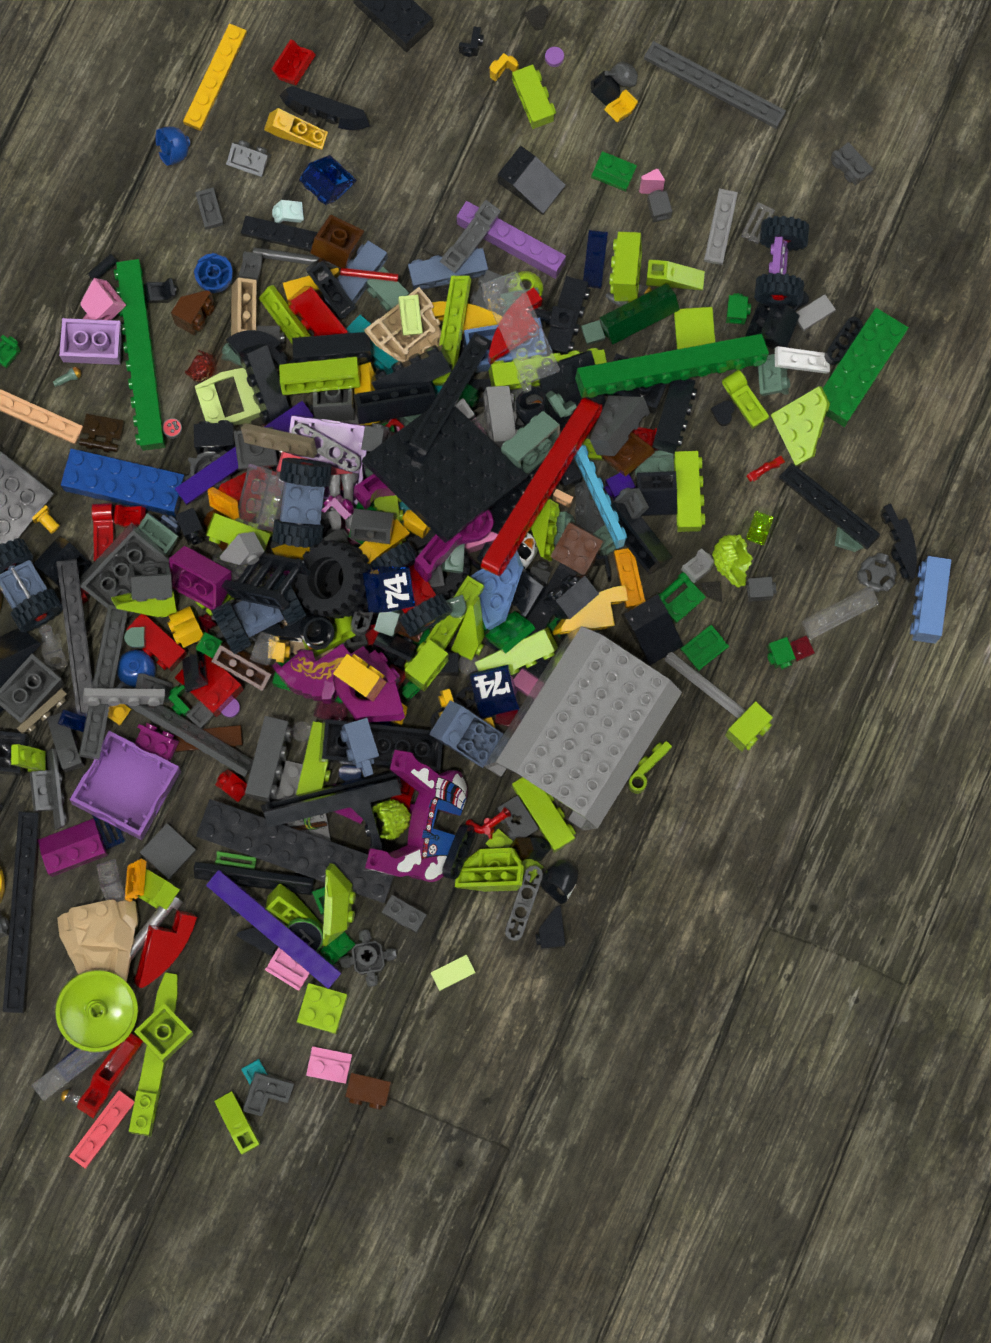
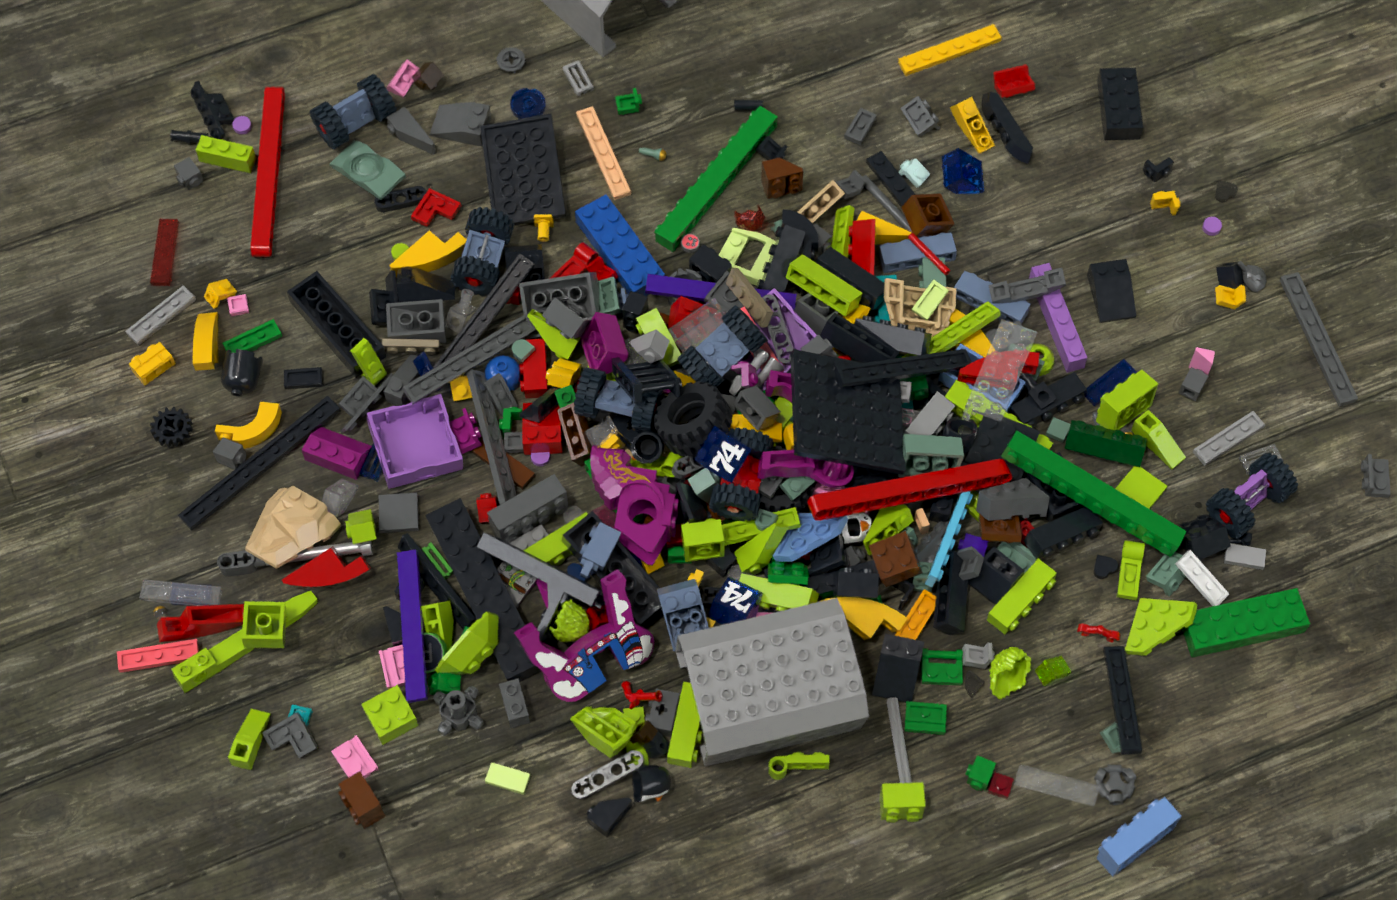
camera: 45 degrees right, 15 degrees down
lime dish [55,970,138,1052] -> none
lavender slope [59,318,122,365] -> none
dark brown plate [79,414,125,453] -> none
bright pink torso [81,278,126,320] -> none
light grey plate [83,688,165,706] -> none
light orange tile [125,858,146,902] -> none
blue cylinder [155,126,190,166] -> none
blue cylinder [194,253,233,294] -> none
light orange tile [208,487,239,520] -> none
black slope [306,258,356,319] -> none
yellow brick [333,654,387,702] -> none
black beam [442,824,475,880] -> none
lime brick [512,65,556,129] -> none
sand green bracket [545,391,577,417] -> none
green plate [591,151,637,192] -> none
green brick [726,293,751,325] -> none
dark grey brick [746,577,776,602] -> none
black beam [824,317,863,365] -> none
black slope [881,504,917,583] -> none

